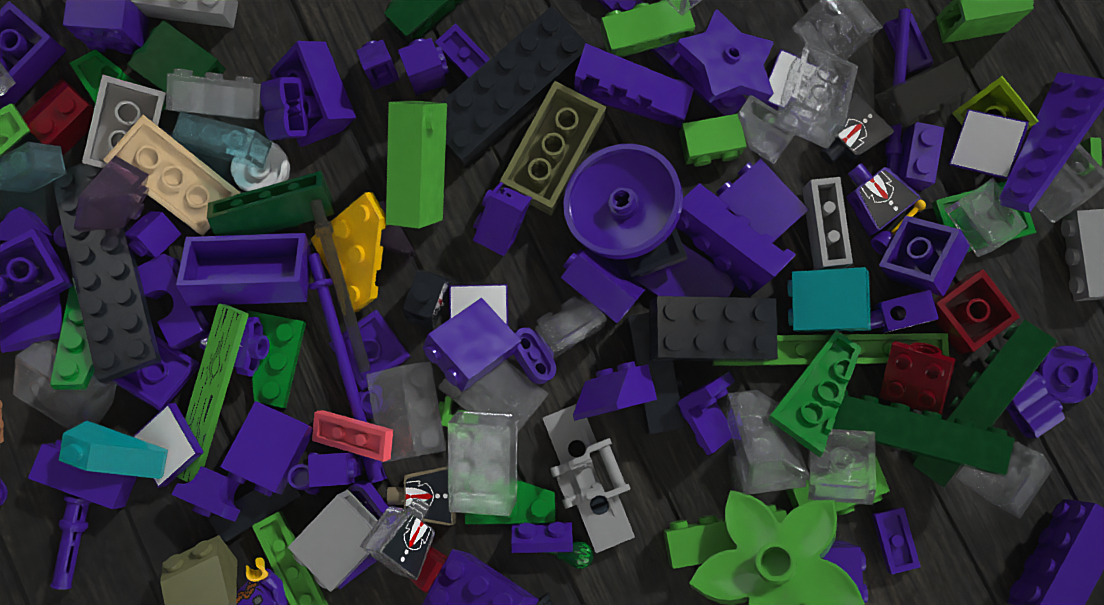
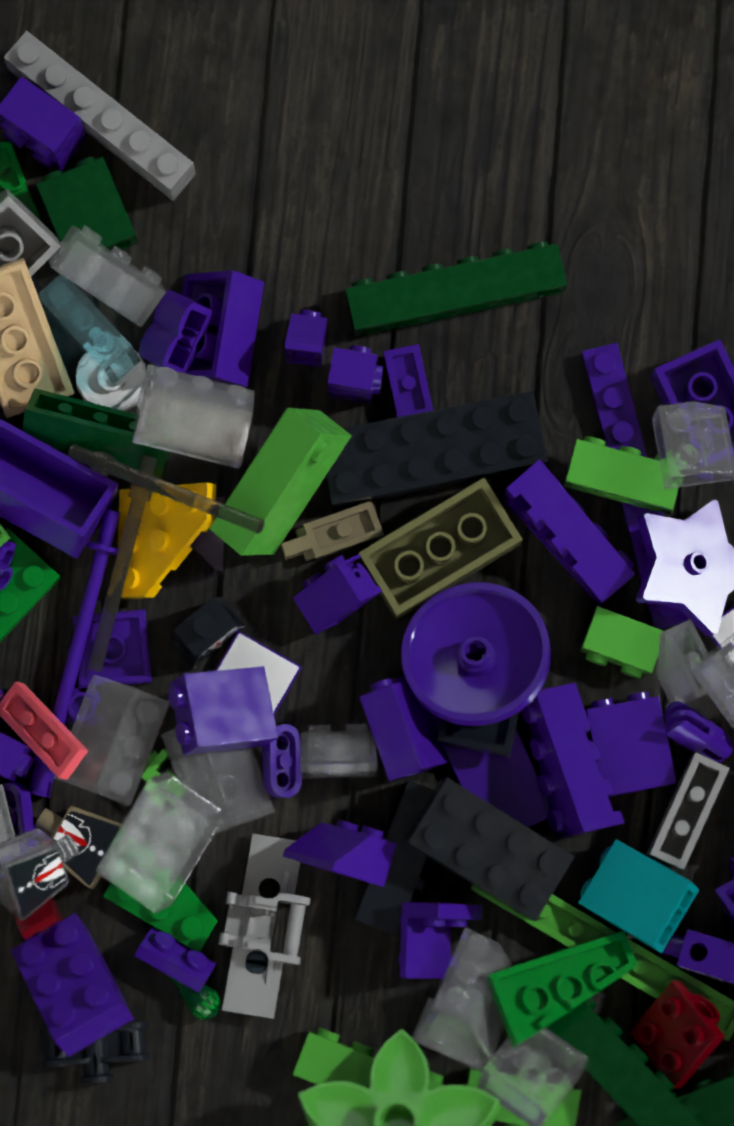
camera: 30 degrees right, 0 degrees up
none -> clear smoke bar [68,444,265,534]
none -> clear slope [133,364,255,469]
none -> dark tan hinge [281,501,384,562]
none -> dark purple arm [665,701,733,763]

